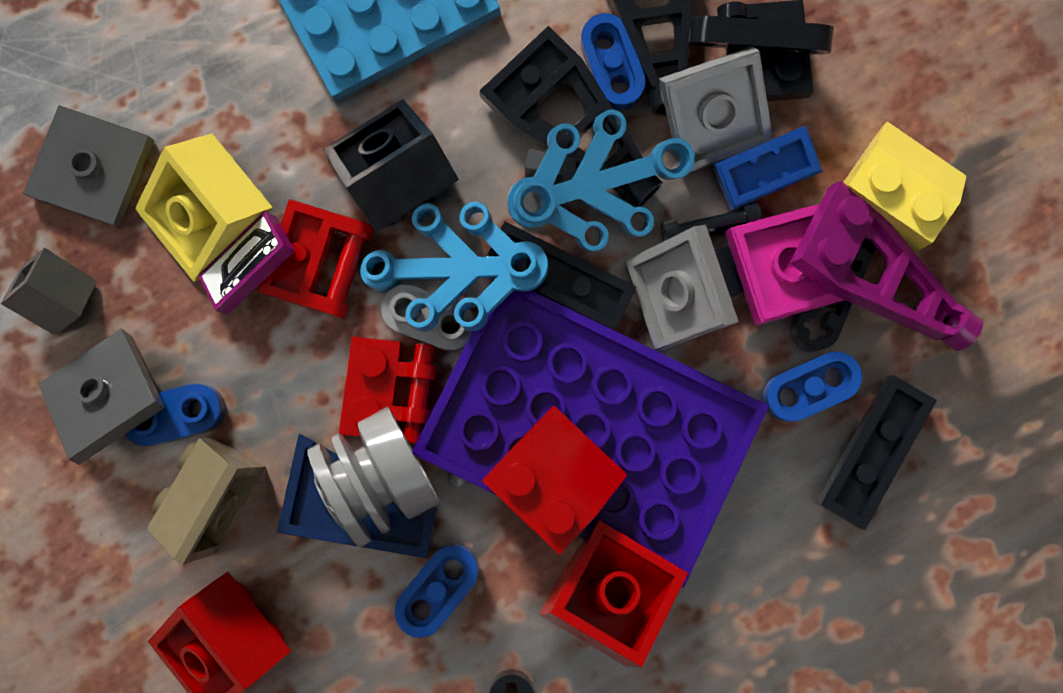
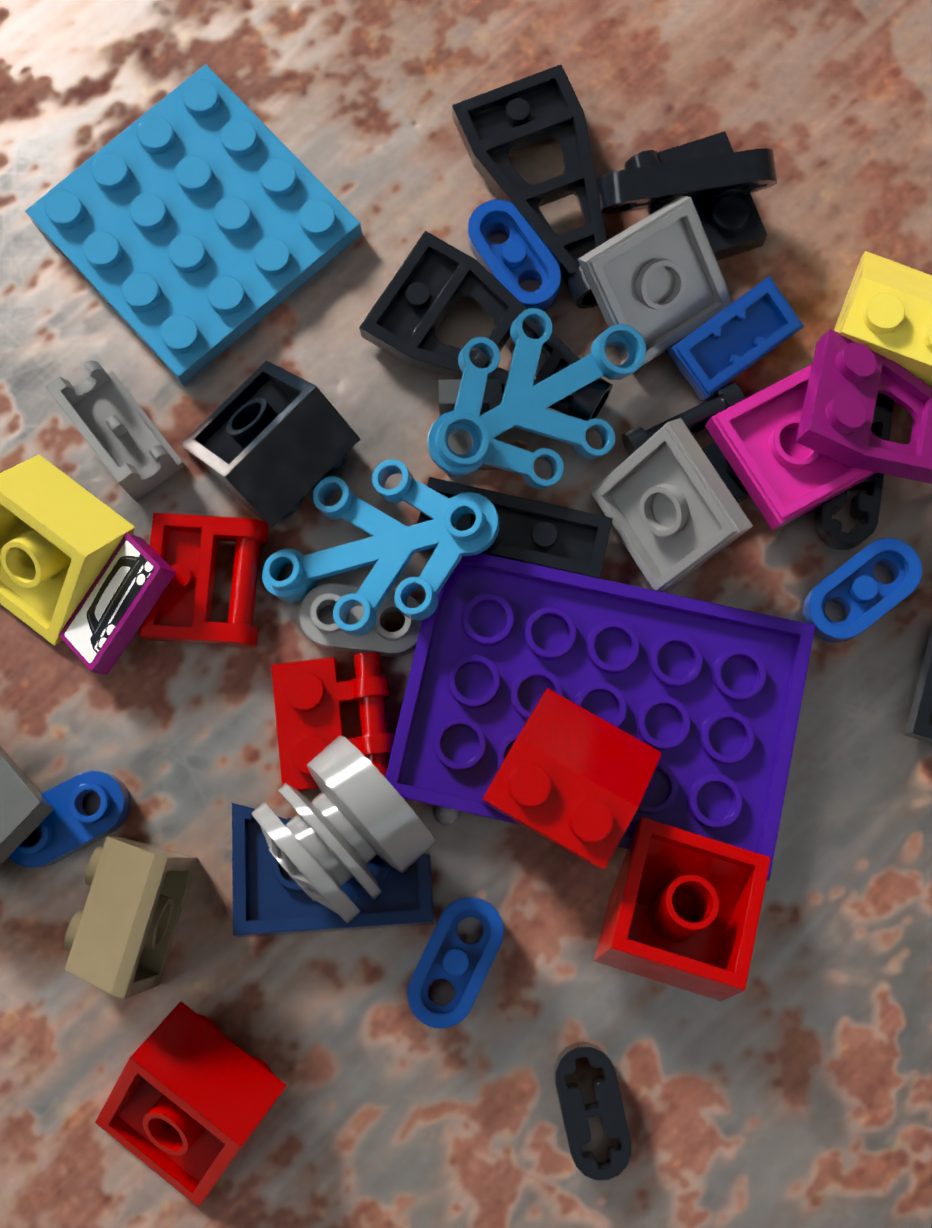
camera: 10 degrees left, 5 degrees down
none -> light grey hinge [46,360,186,502]

